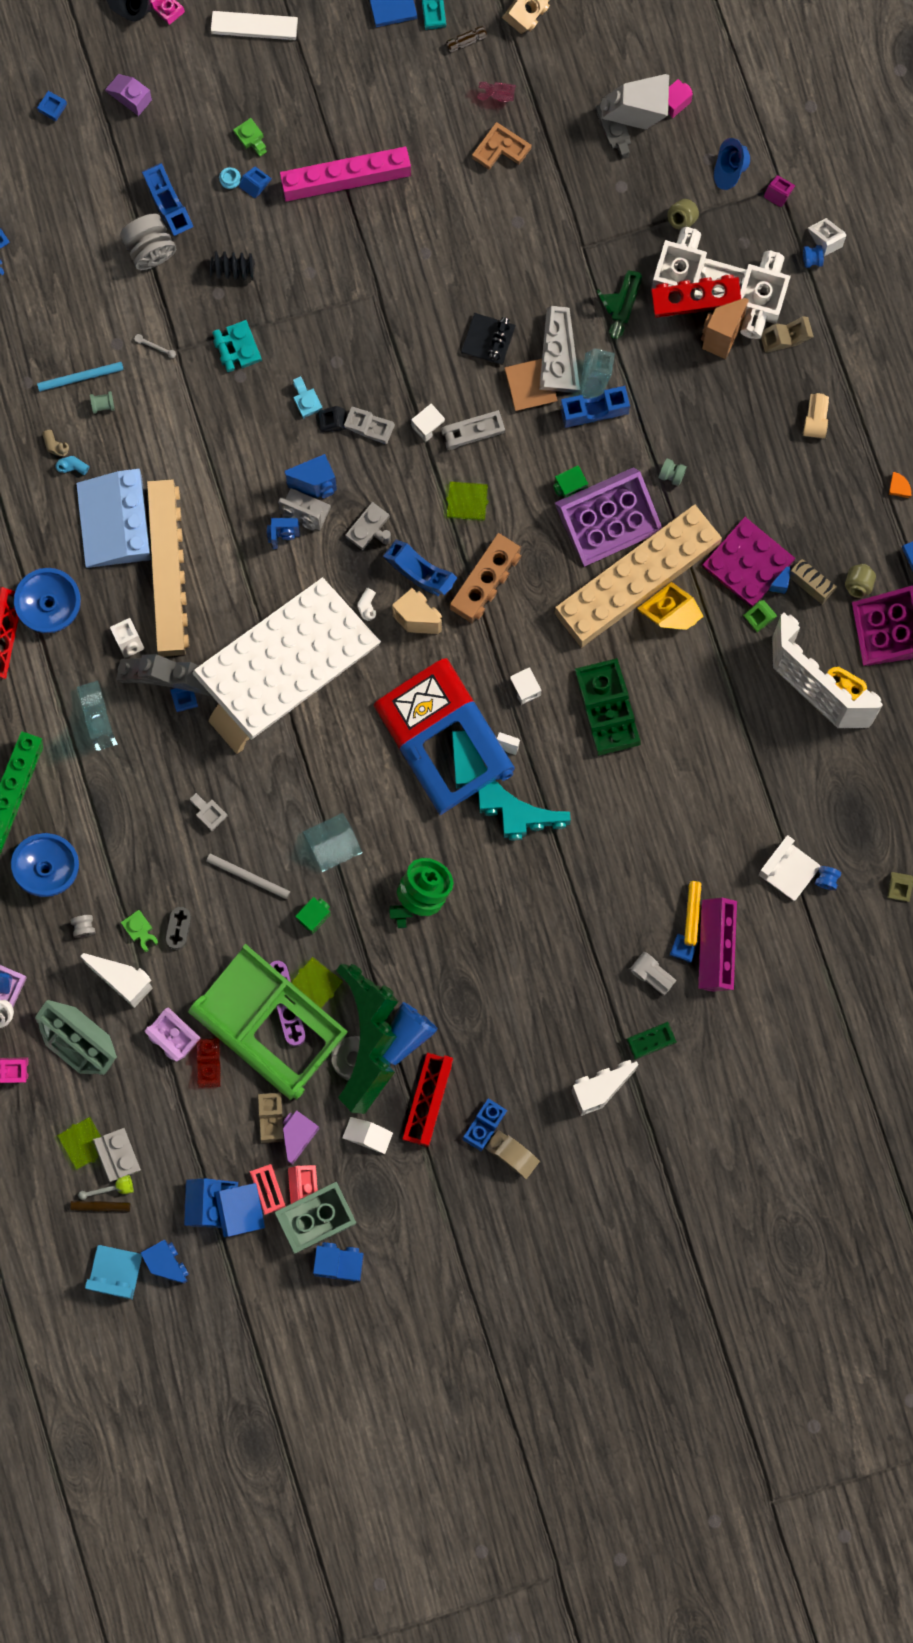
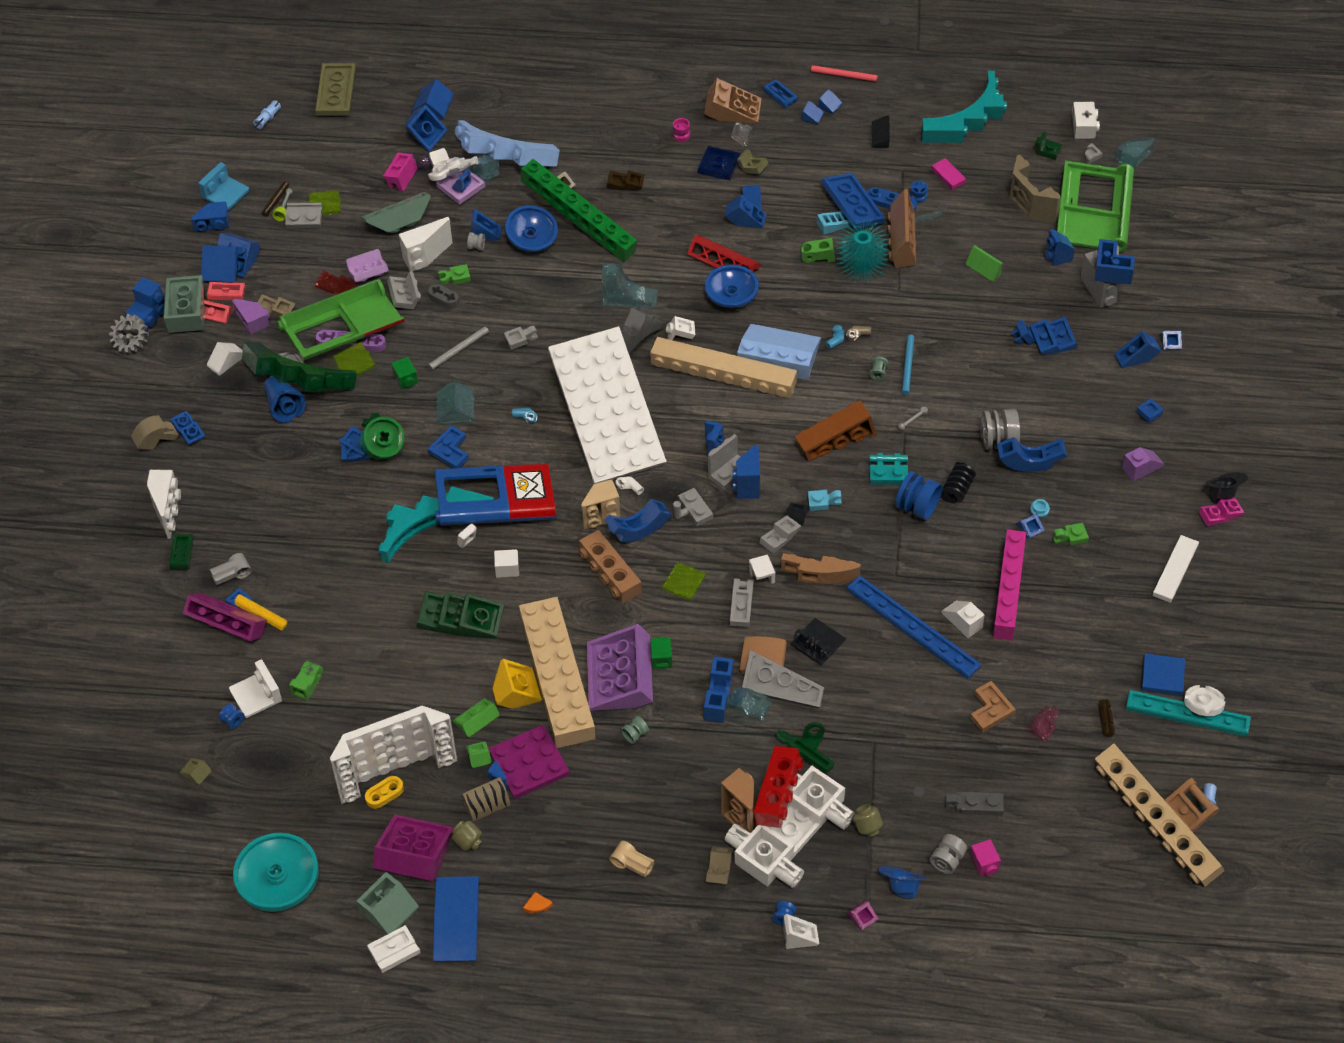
camera: 115 degrees right, 25 degrees down
red fence [403,1053,453,1147] -> none
light grey slope [600,74,669,130] -> none
none -> light grey gear [109,314,149,354]
none -> bright green leg [289,661,323,701]
none -> blue slope [339,426,371,461]
none -> light grey bracket [387,272,421,309]
none -> blue plate [428,425,469,468]
none -> bright green slope [453,698,499,737]
none -> blue slope [471,209,501,241]
none -> dark azure arm [512,408,537,423]
none -> medium nougat slope [781,553,861,584]
none -> dark orange wedge [795,400,877,462]
none -> blue tile [847,576,981,680]
none -> blue wheel [895,471,943,520]
none -> light grey wheel [929,834,968,874]
none -> white slope [942,601,985,638]

